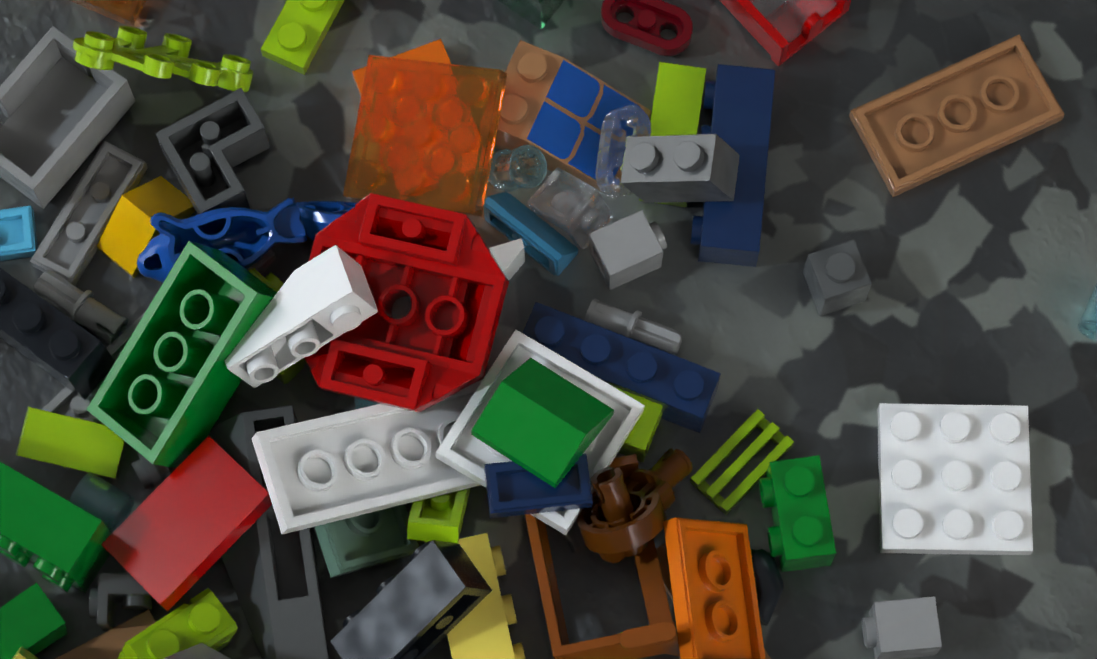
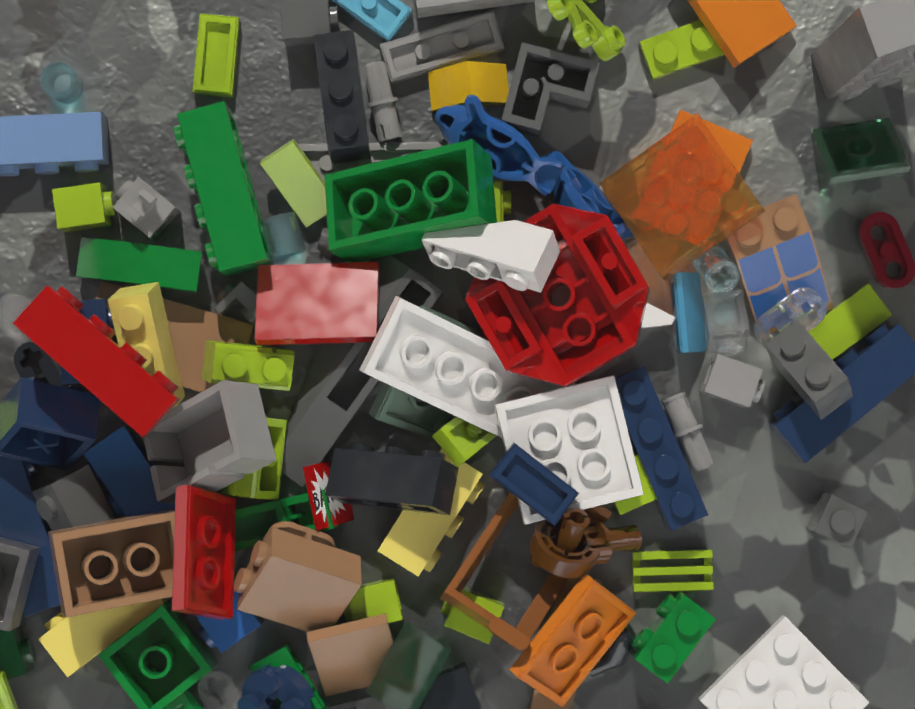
camera: 40 degrees right, 15 degrees up
green slope [471,358,614,488] -> none

